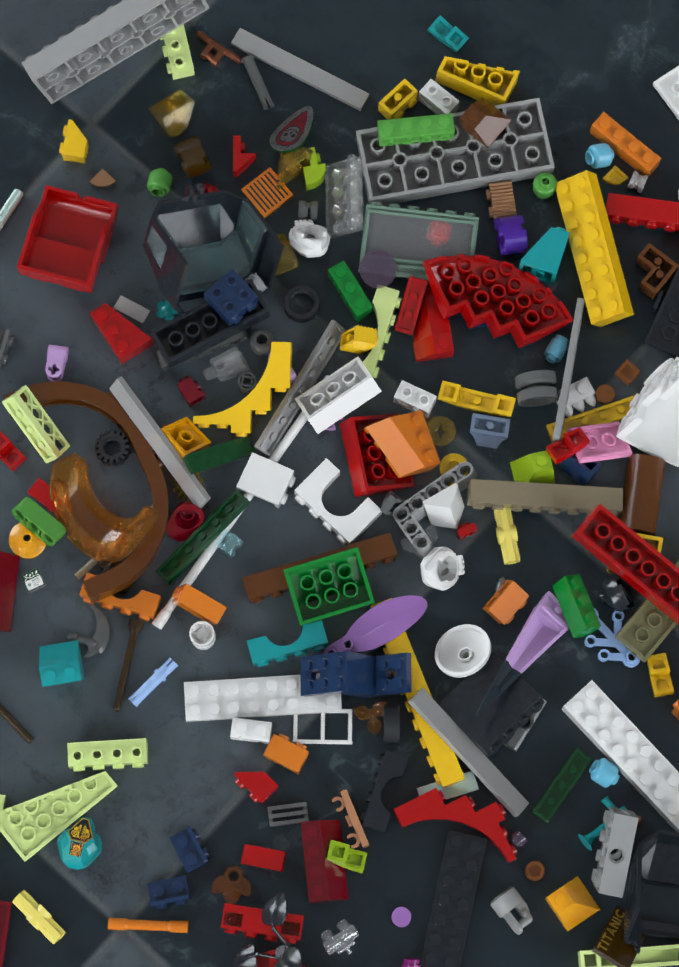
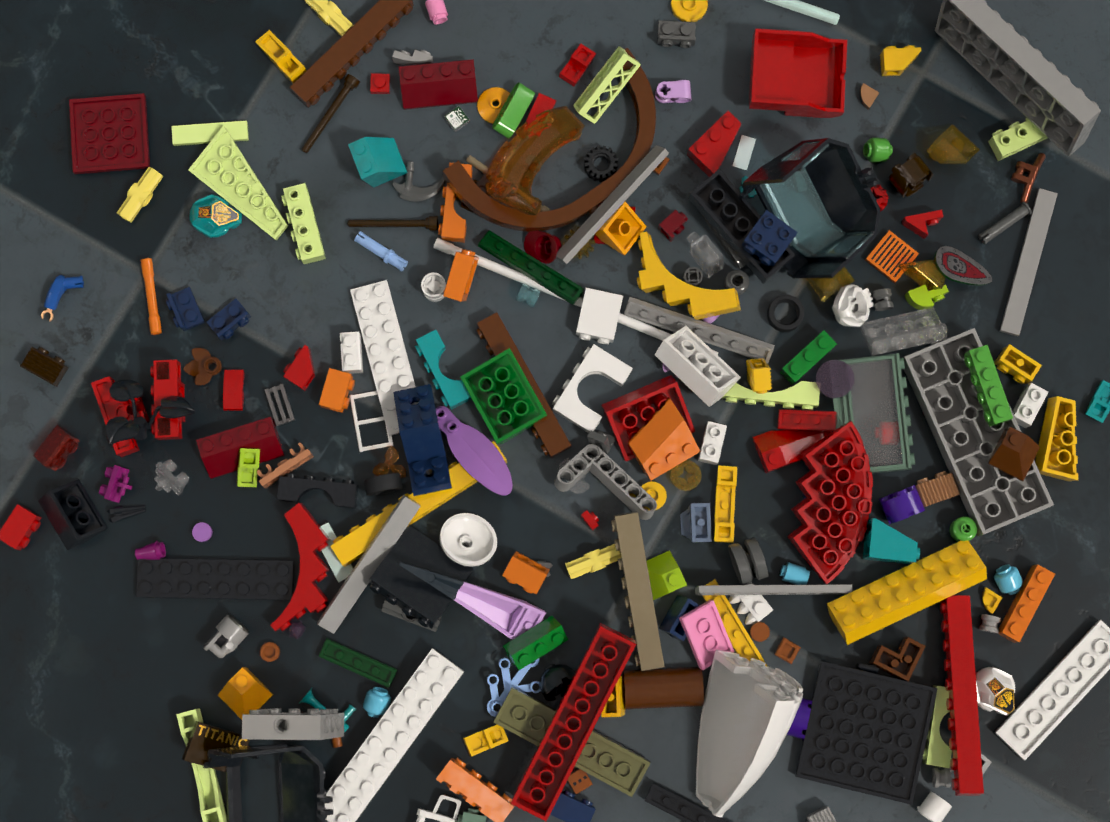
camera: 75 degrees right, 5 degrees up
dark green tile [183,435,256,475] -> none
white helmet [420,547,465,591] -> none
white slope [423,483,465,529] -> none
red slope [546,427,590,464] -> none

